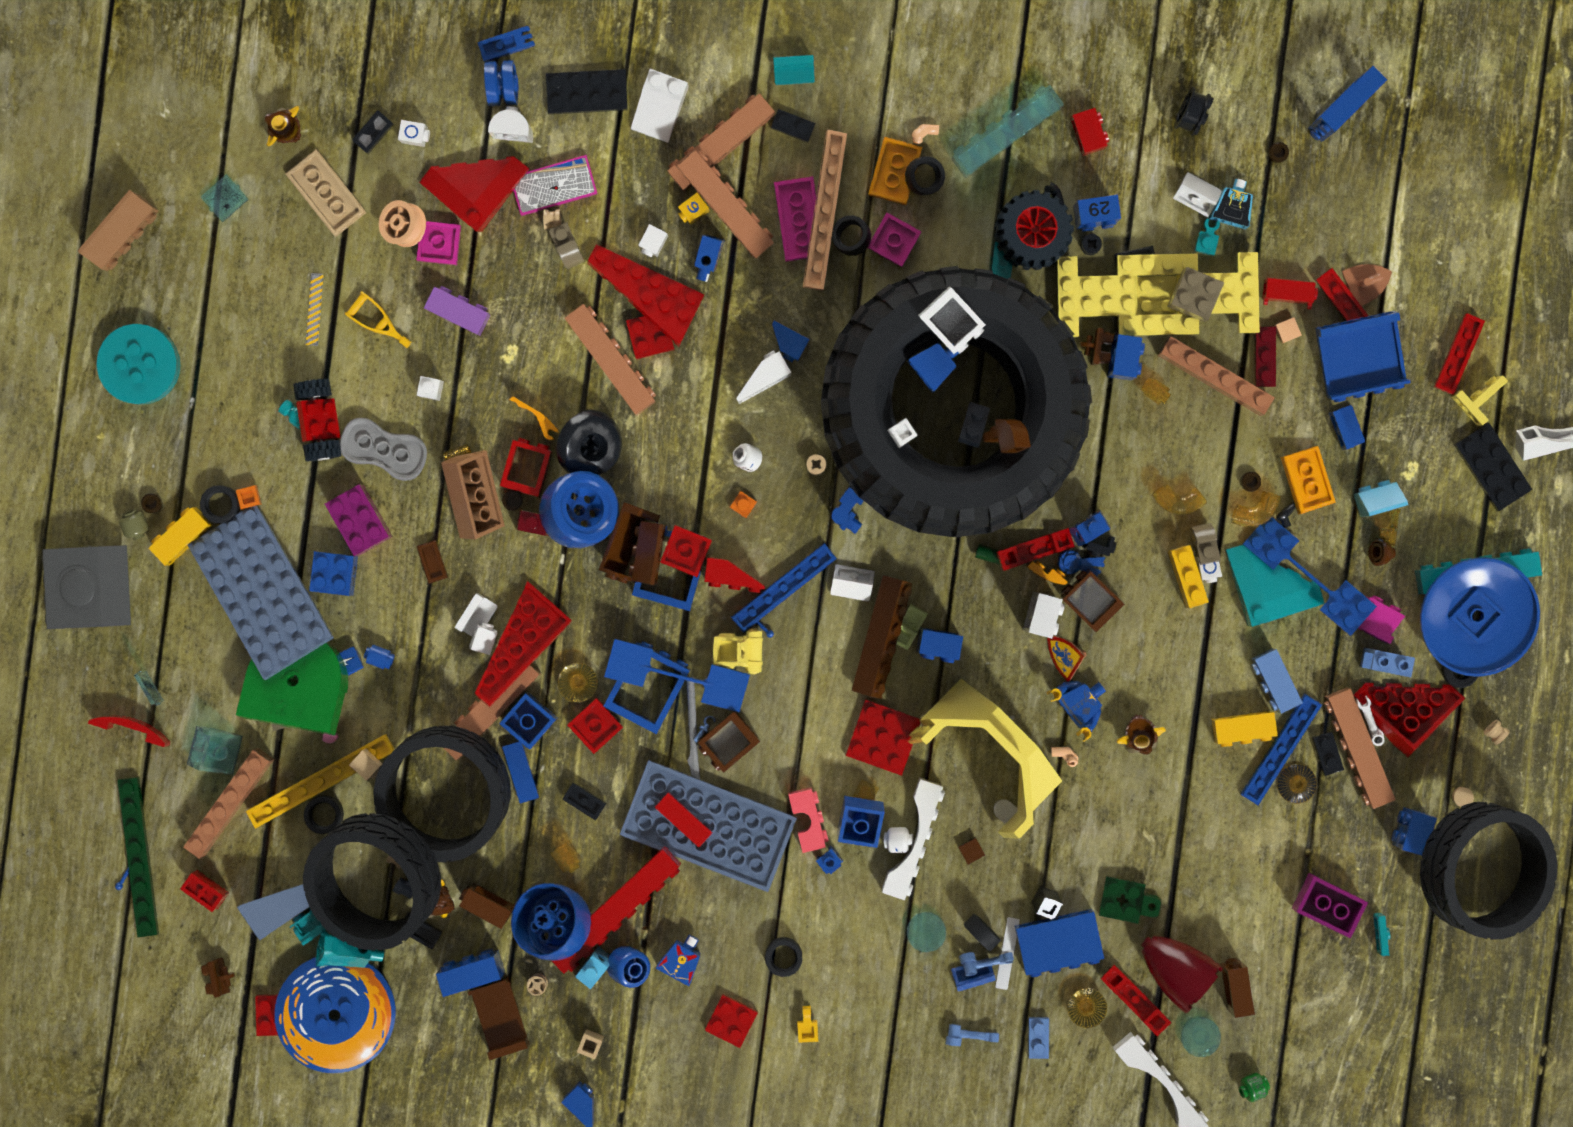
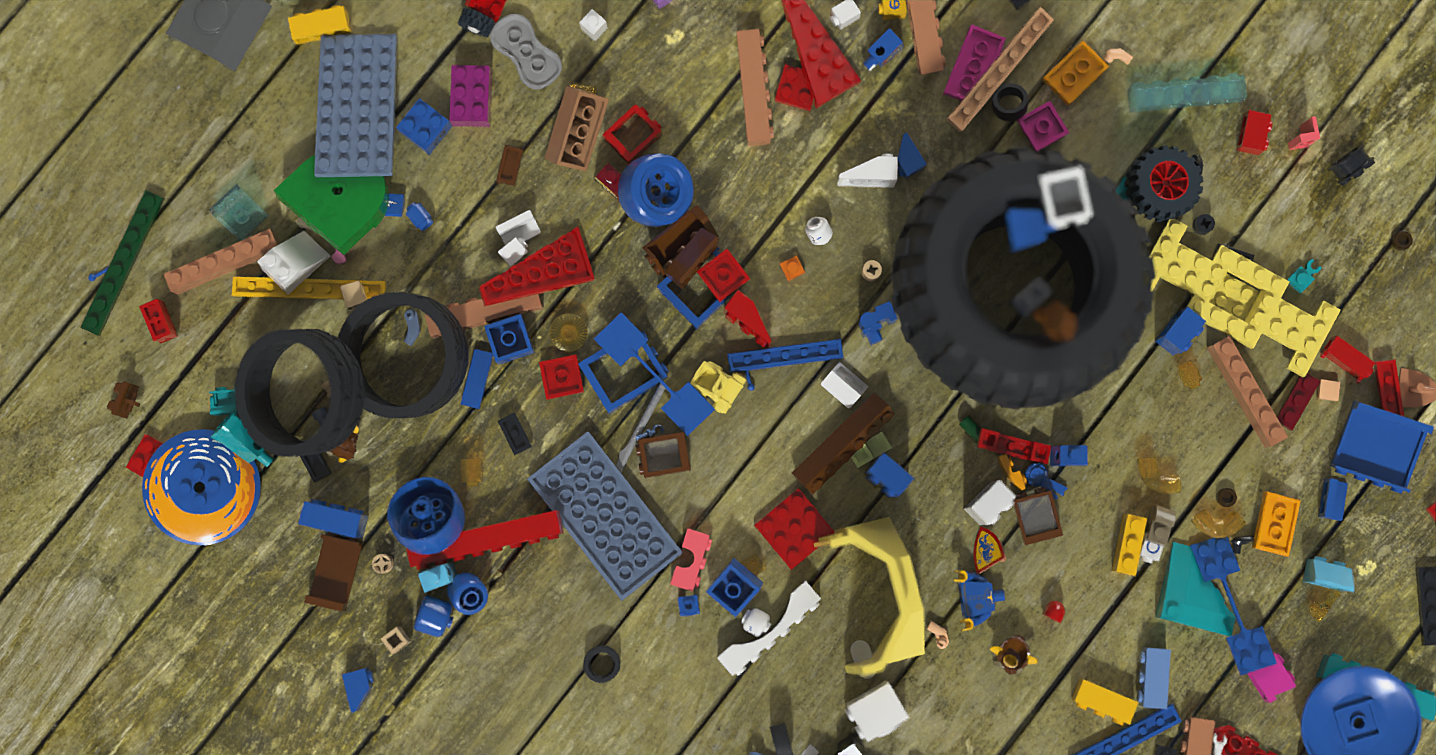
camera: 35 degrees right, 5 degrees down
red slope [88,715,170,747] -> none
clear light blue piece [134,671,164,706] -> none
black tyre [200,485,240,523] -> none
orange plate [236,485,262,510] -> none
sand blue slope [237,884,309,940] -> none
black tyre [304,795,344,834] -> none
reddish brown window [459,883,515,929] -> none
dark brown tile [502,491,523,511] -> none
light orange arm [509,397,559,441] -> none
black hat [556,410,622,475] -> none
red tile [655,792,713,847] -> none
blue torso [656,934,701,986] -> none
red plate [705,994,758,1048] -> none
yellow plate [797,1006,818,1043] -> none
white tile [887,418,918,448] -> none
black tyre [905,156,945,195] -> none
clear light blue tile [907,912,946,952] -> none
reddish brown tile [958,837,985,865] -> none
blue brick [1073,194,1121,232] -> none
reddish brown hips [1080,328,1114,366] -> none
black bracket [1084,536,1117,558] -> none
dark tan brick [1167,267,1224,322] -> none
white panel [1173,172,1222,217] -> none
torso [1209,179,1253,229] -> none
medium blue panel [1360,648,1415,677] -> none
reddish brown brick [1368,538,1396,566] -> none
none -> white slope [257,231,331,294]
none -> sand blue arm [403,309,421,346]
none -> blue head [413,595,453,637]
none -> white brick [845,680,909,742]
none -> red piece [1042,600,1065,624]
none -> coral panel [1288,116,1320,150]

